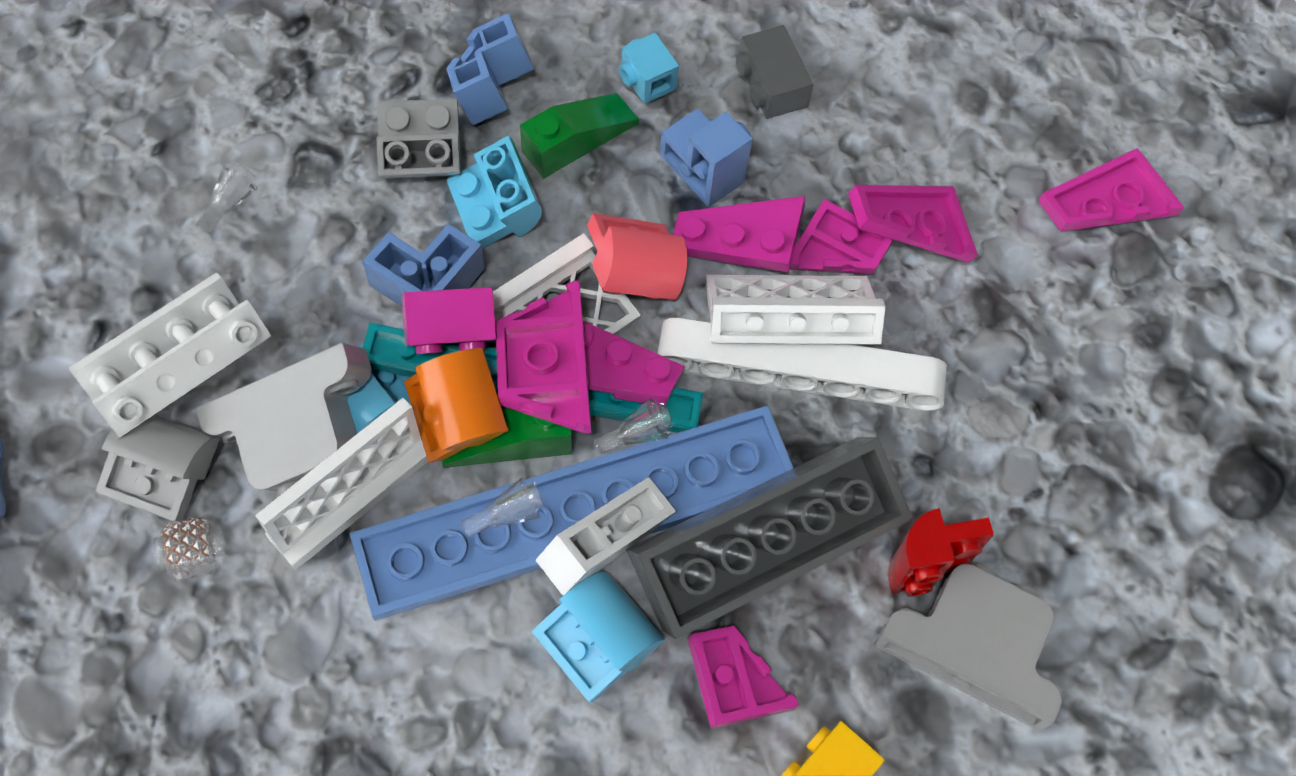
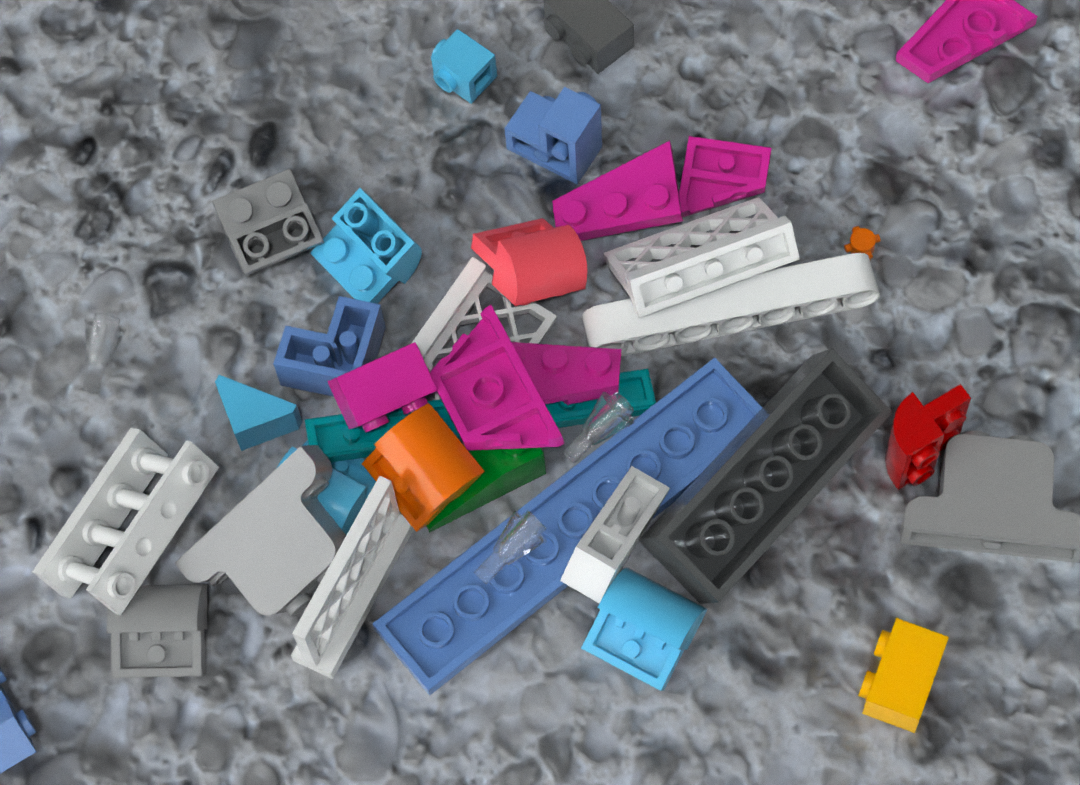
camera: 10 degrees left, 0 degrees up
clear head [154,517,226,581] -> none
medium blue brick [446,13,534,125] -> none
green slope [520,93,639,179] -> none
dark pink wing [687,626,799,729] -> none
dark pink wing [848,185,978,263] -> none
none -> medium azure slope [215,375,302,451]
none -> orange piece [844,226,881,259]

